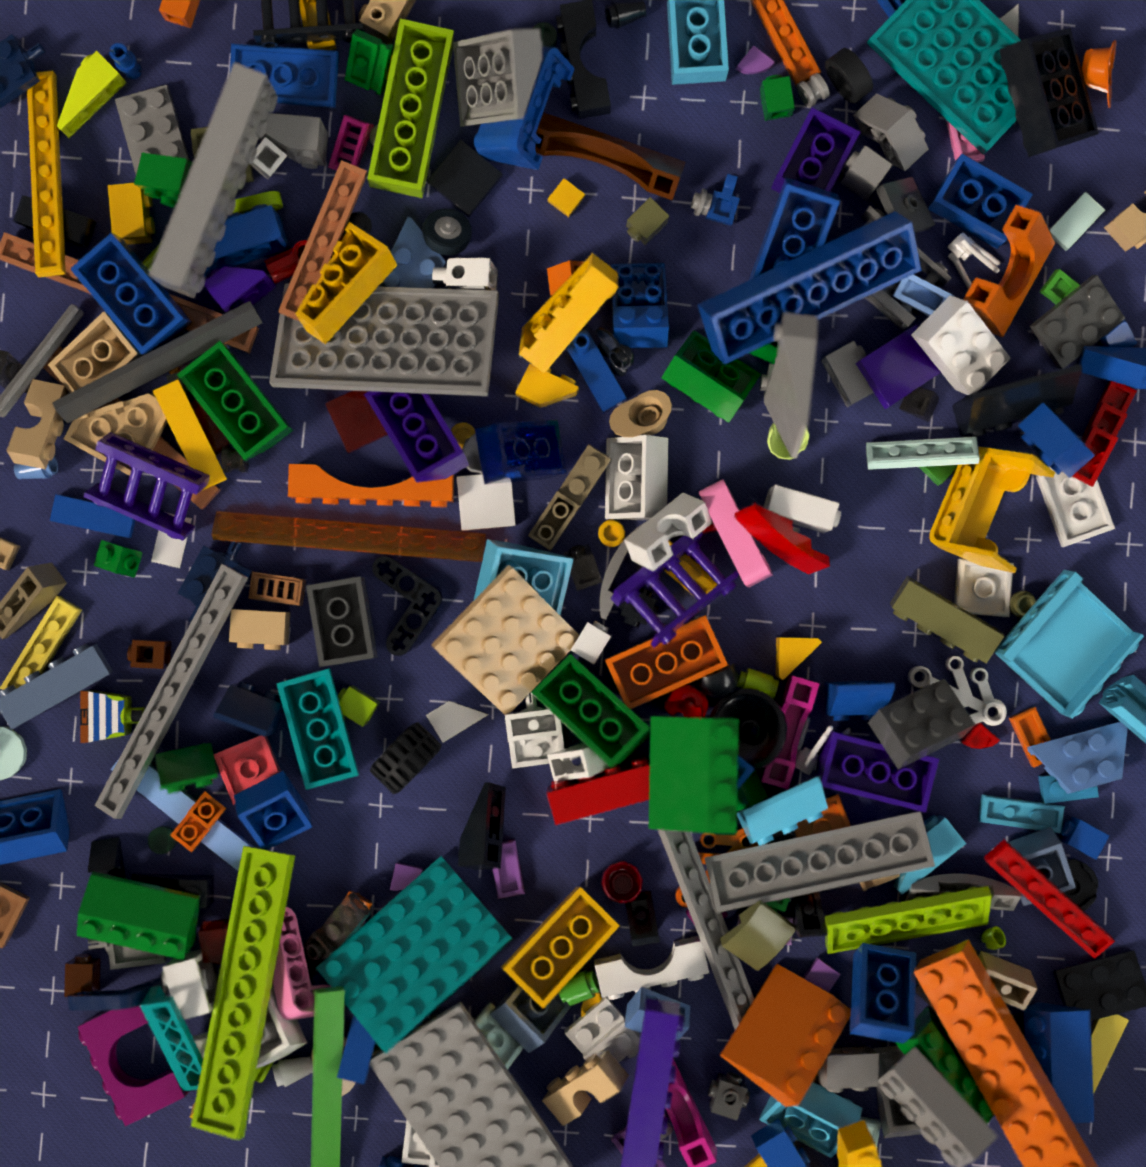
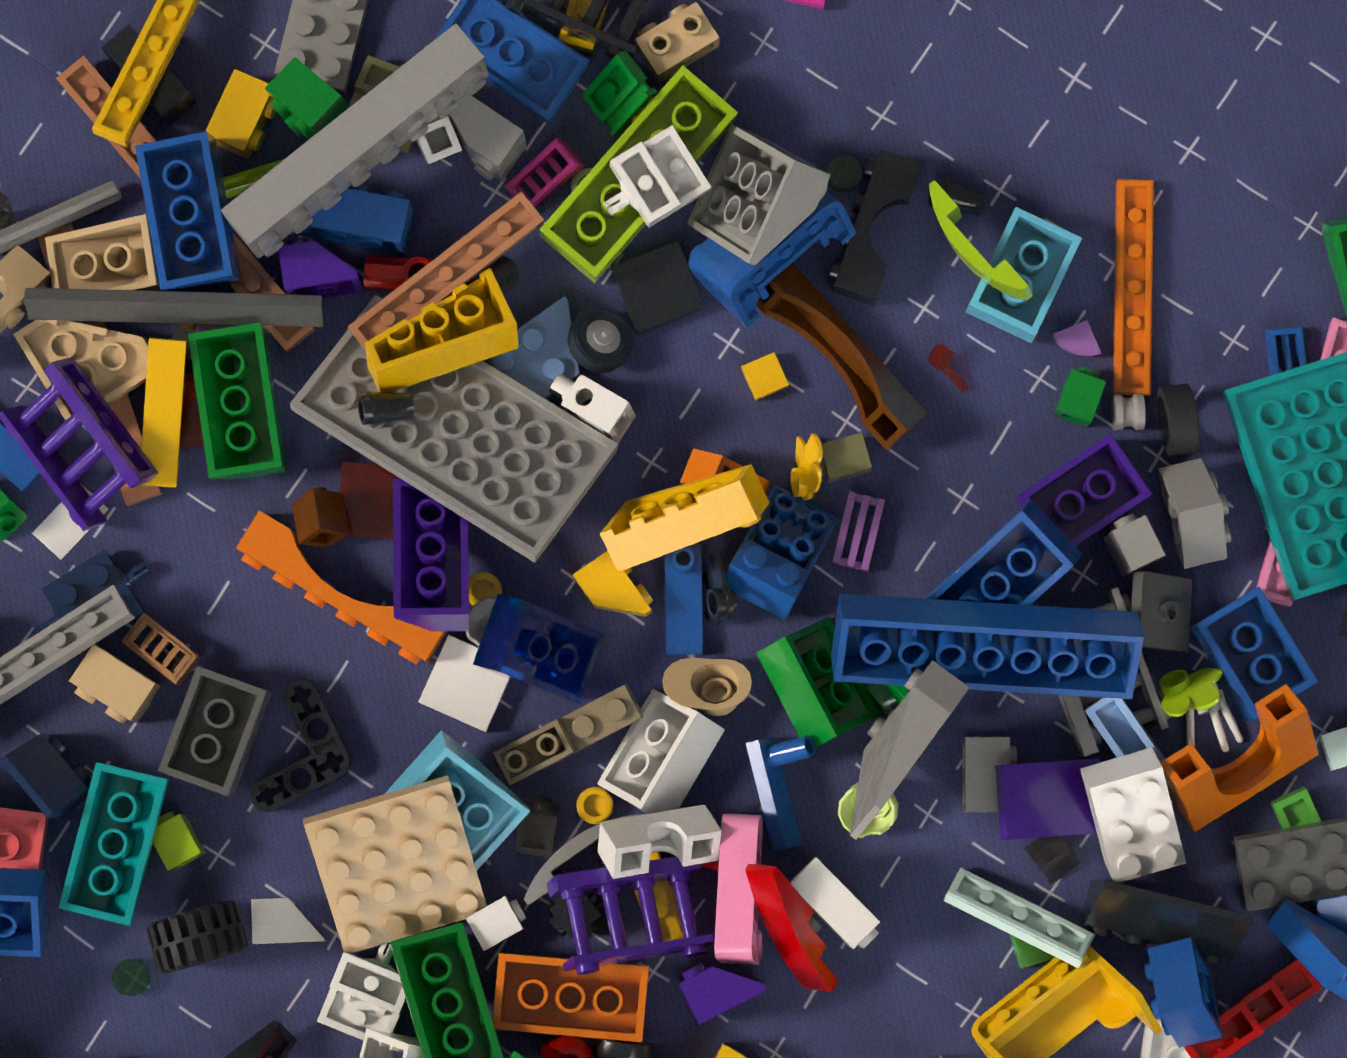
camera: 30 degrees right, 5 degrees down
clear orange plate [211,511,486,562] -> none
clear smoke wheel [221,446,249,473] -> none
lime beam [233,191,283,214] -> none
light grey plate [691,189,713,216] -> none
blue plate [706,174,740,226] -> none
none -> clear green tile [112,959,151,996]
none -> reddish brown brick [292,487,349,548]
none -> black cone [358,391,415,428]
none -> white plate [603,125,711,228]
none -> dark purple slope [678,962,766,1025]
none -> blue piece [746,735,815,852]
none -> yellow plate [790,433,823,500]
none -> medium lavender tile [832,491,885,572]
none -> clear green tile [866,683,898,715]
none -> clear red hand [928,344,968,392]
none -> lime slope [929,180,1033,301]
none -> lime plate [1159,668,1223,717]

